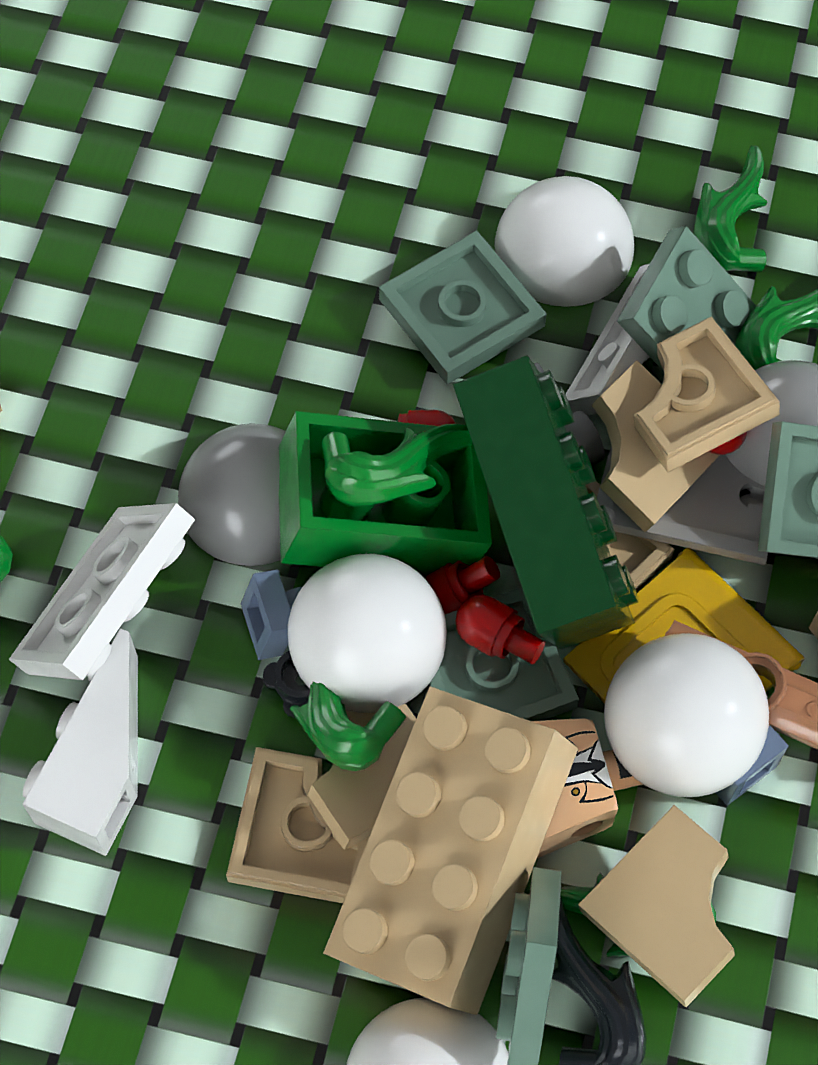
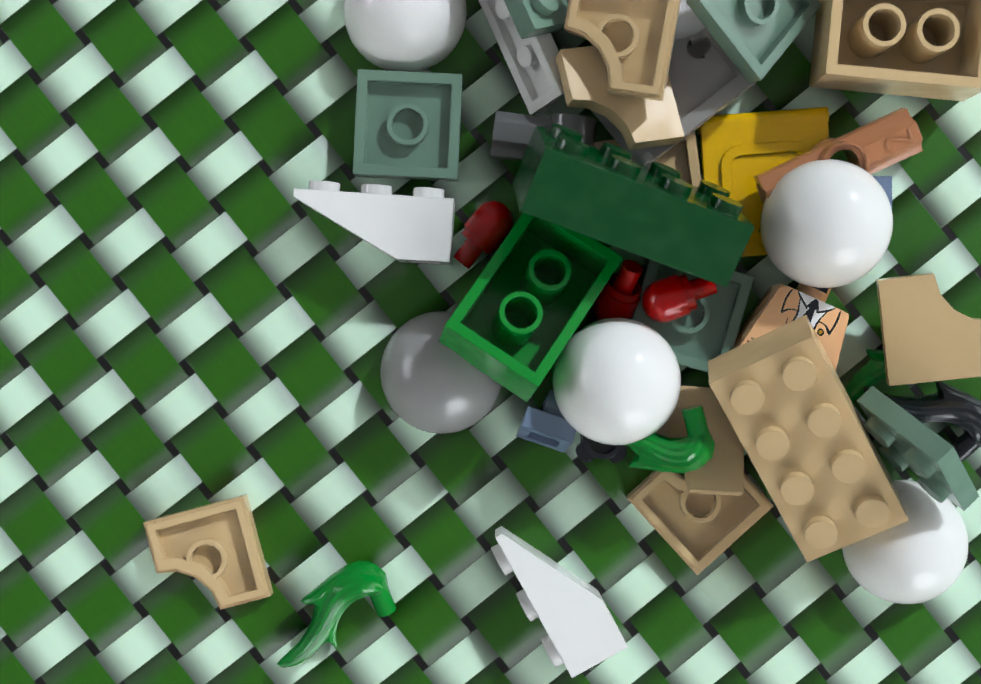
camera: 50 degrees left, 25 degrees up
white plate [9,503,195,680] -> none
green piece [322,424,473,507] -> none
none -> white slope [293,181,455,266]

